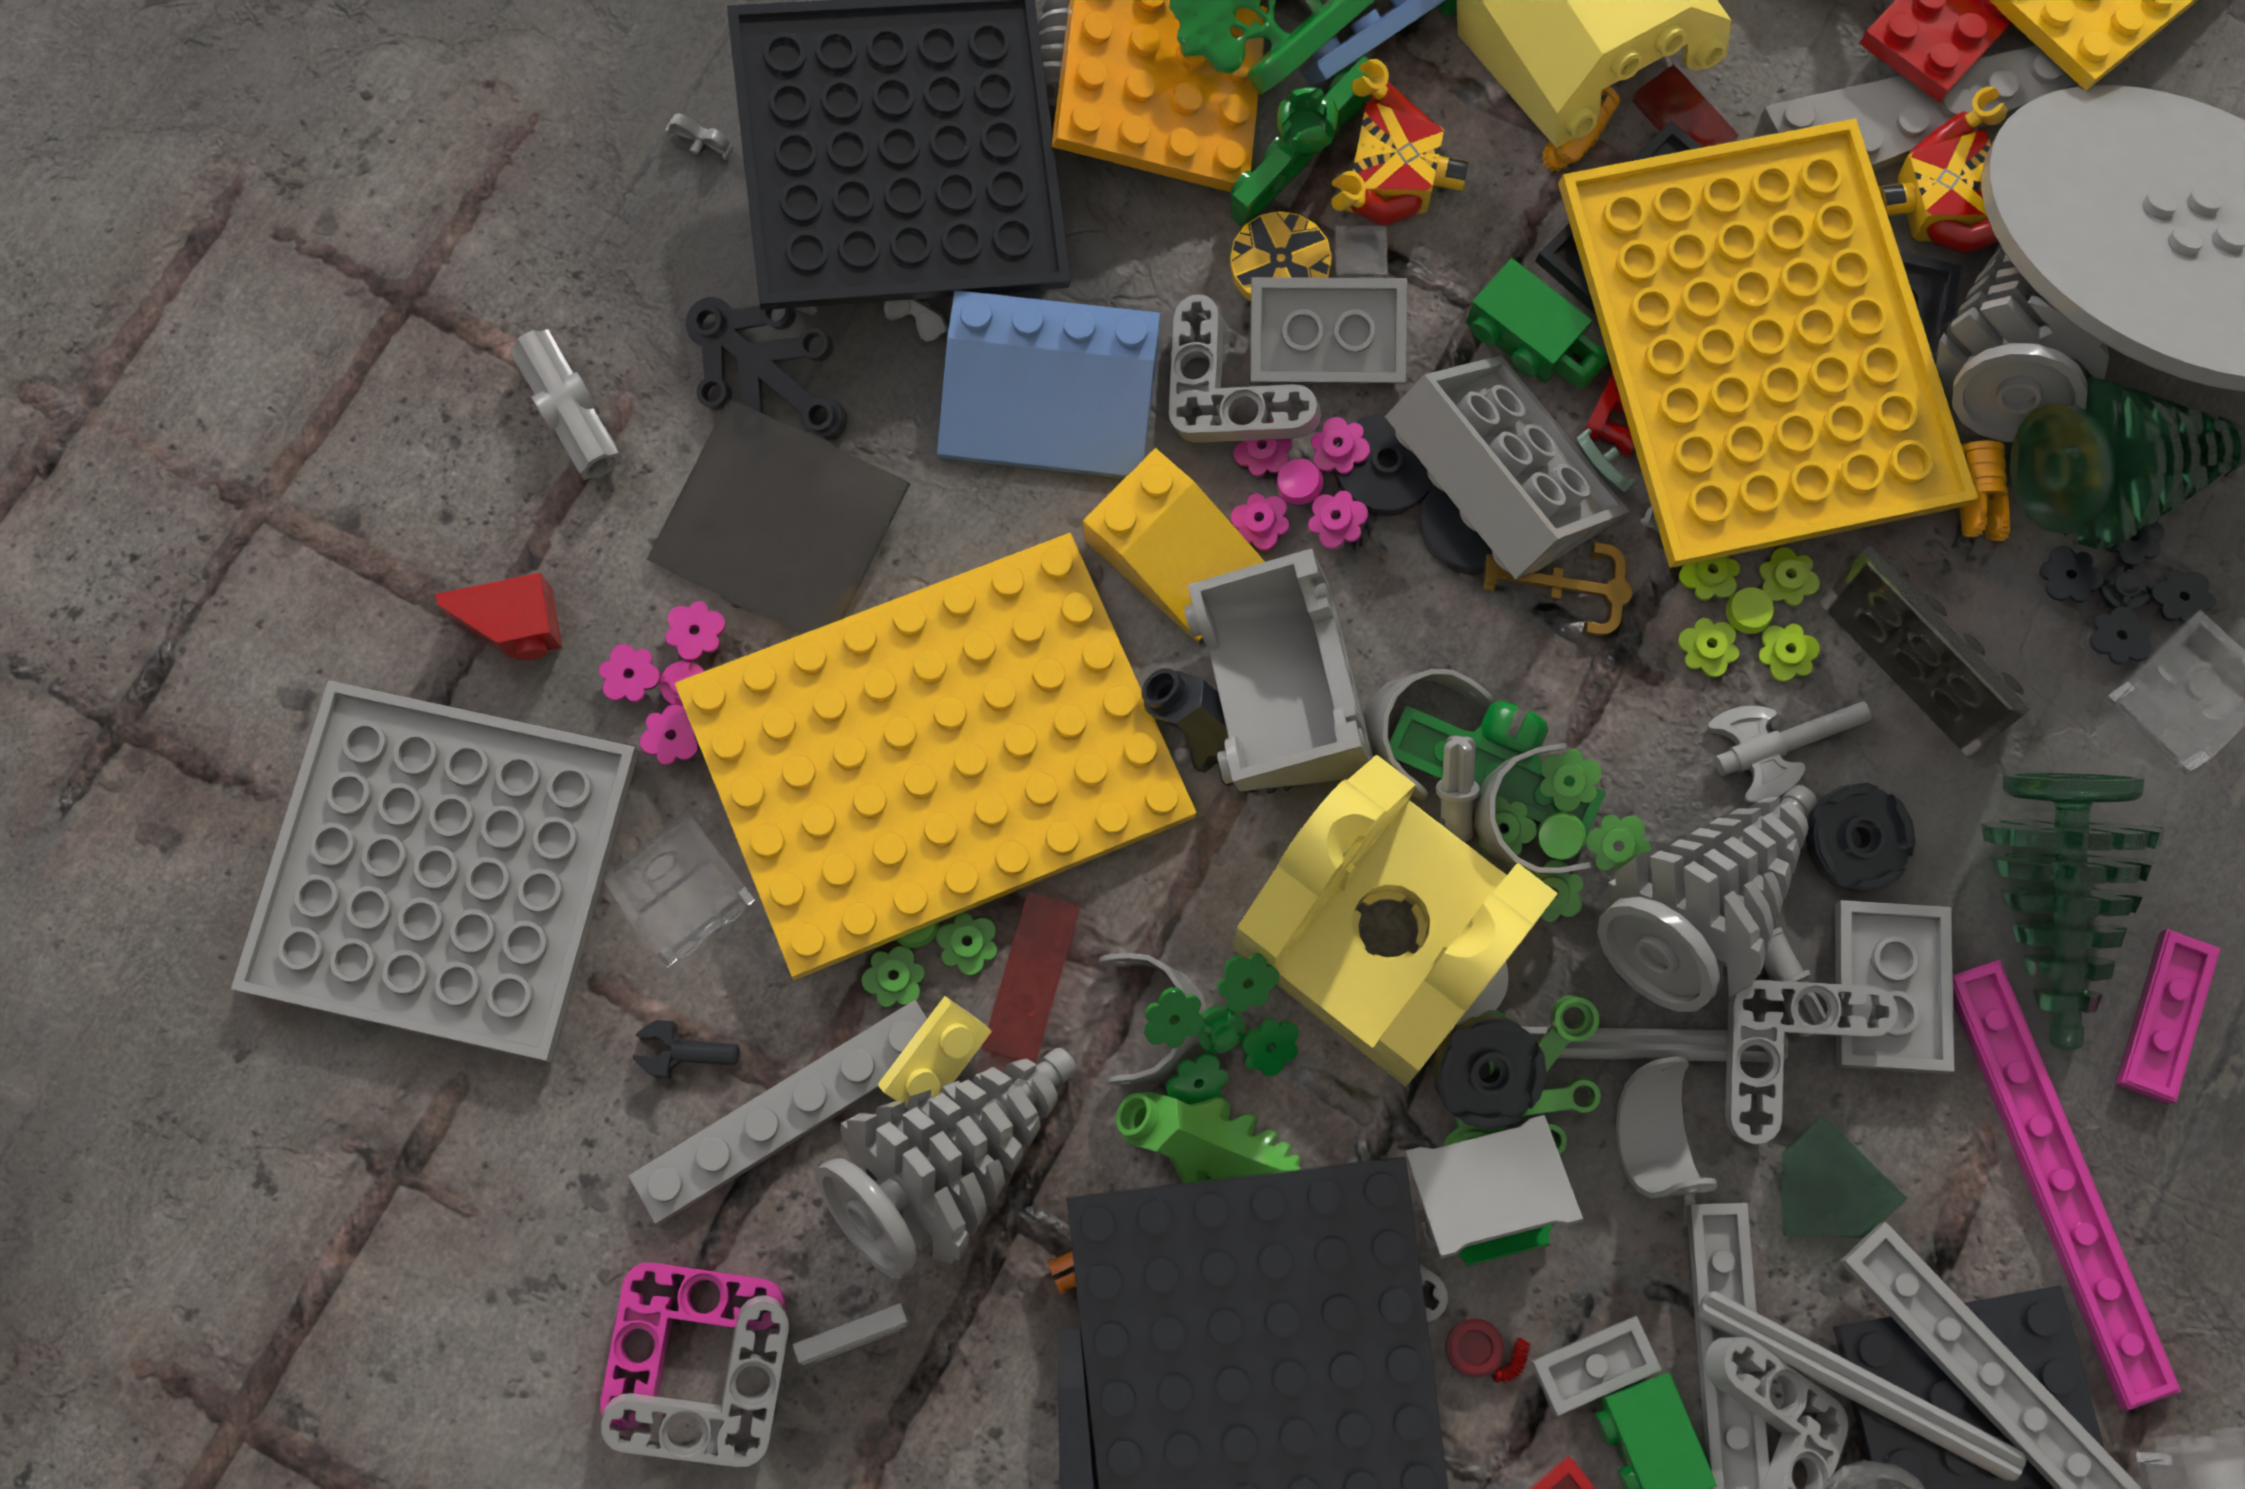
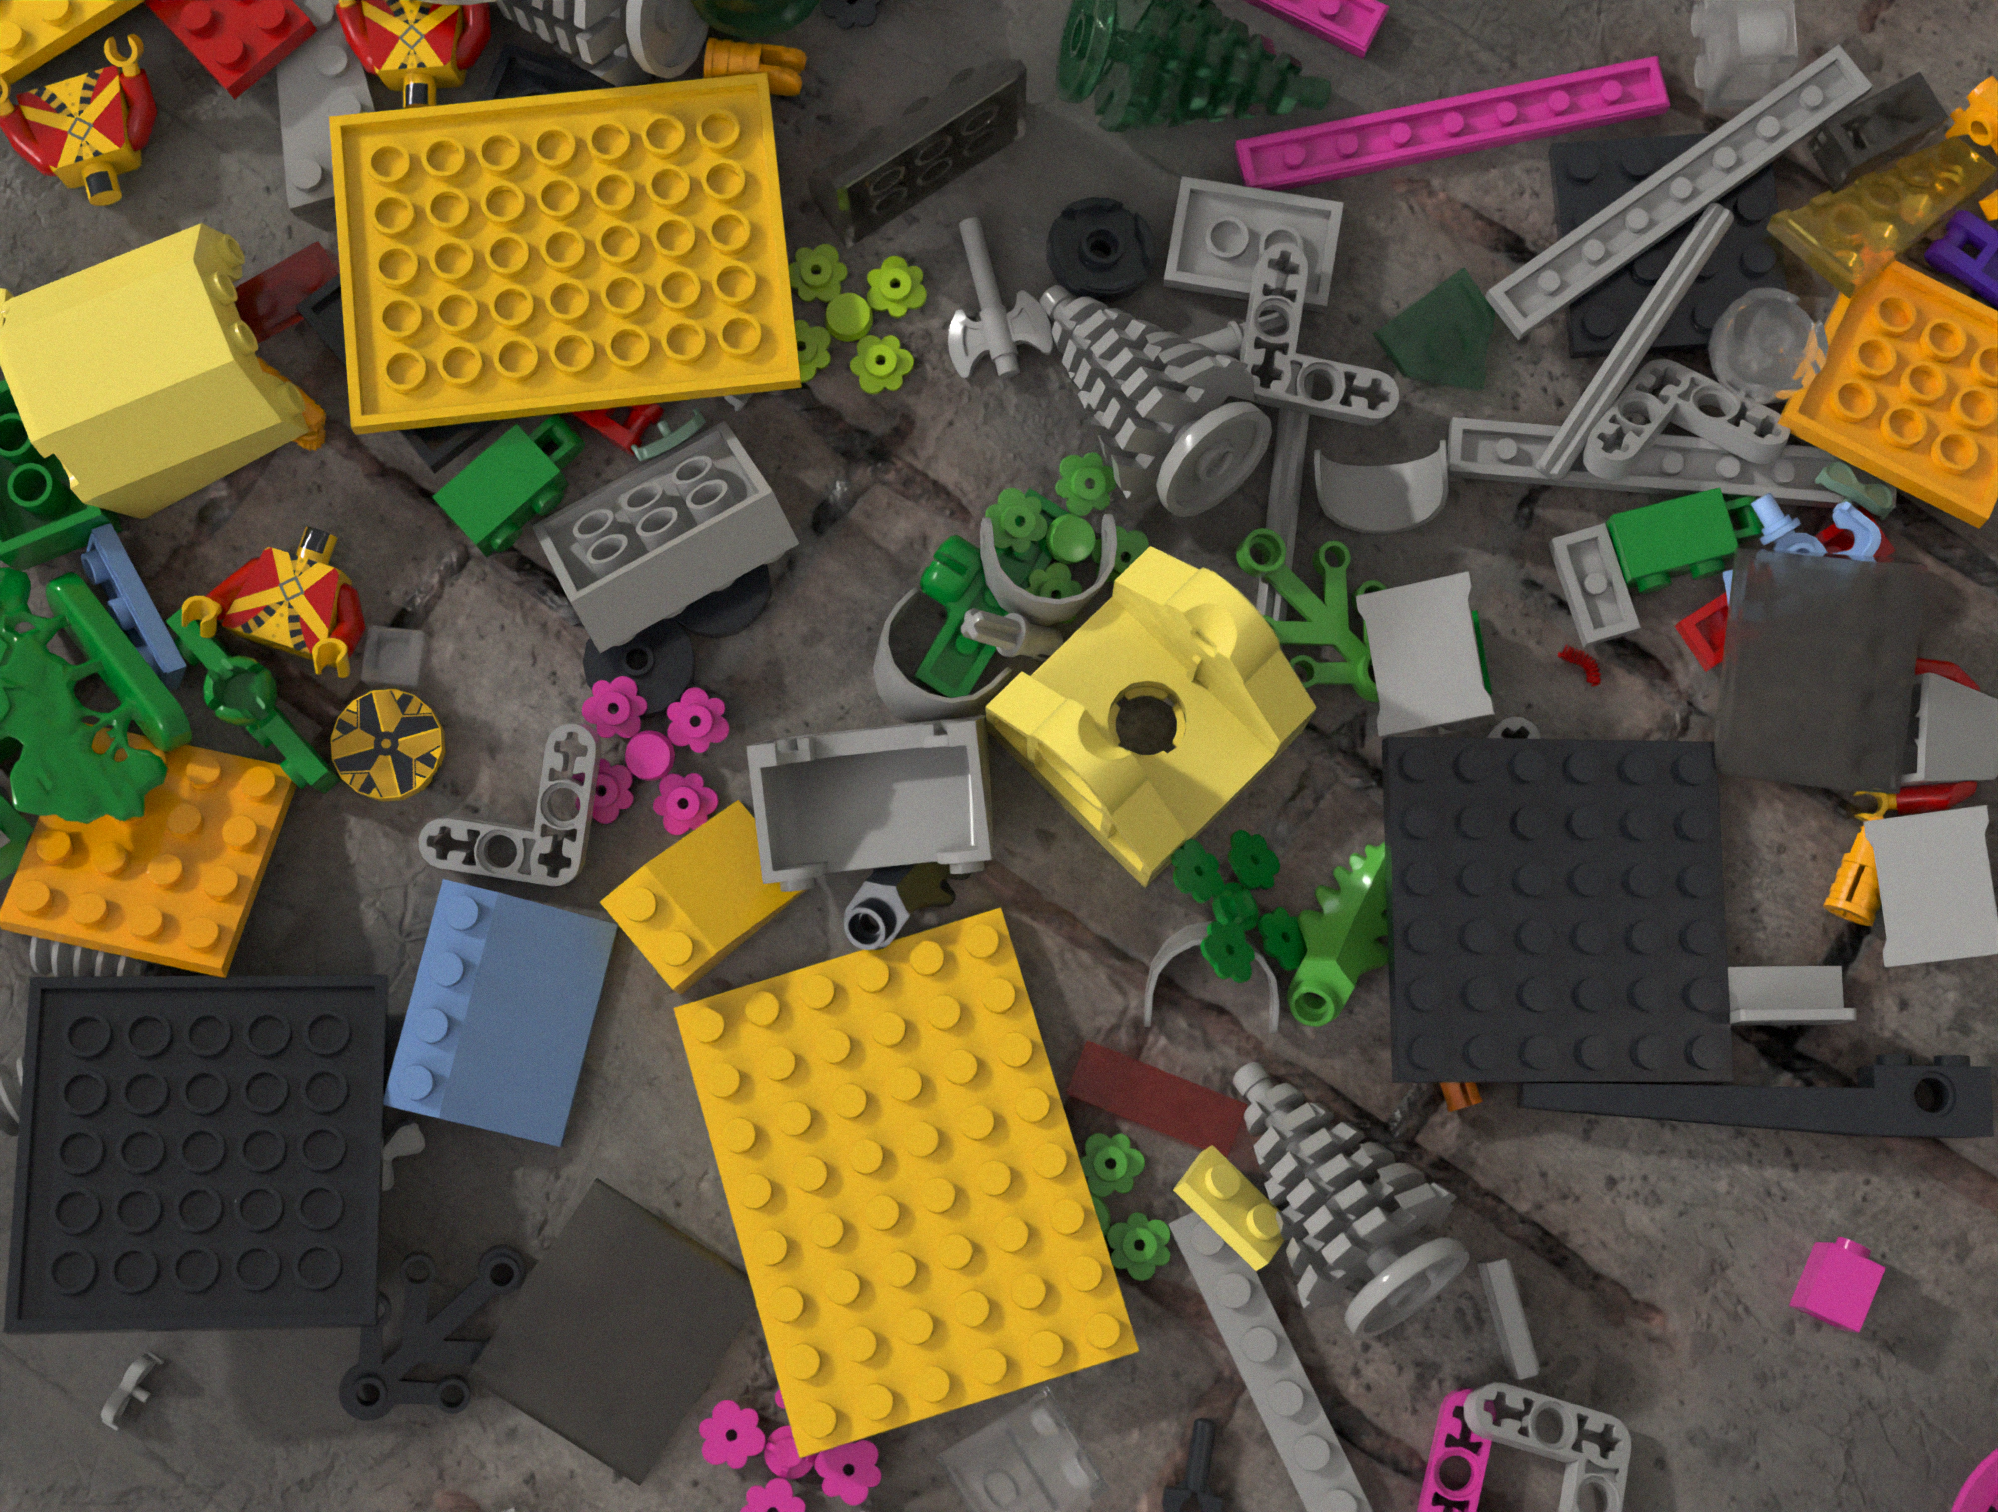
camera: 85 degrees left, 5 degrees up
light grey plate [1250,277,1407,384] -> none
black plate [1432,1015,1547,1130] -> none
dark red tile [1445,1319,1504,1377] -> none
pearl gold piece [1483,542,1632,636] -> none

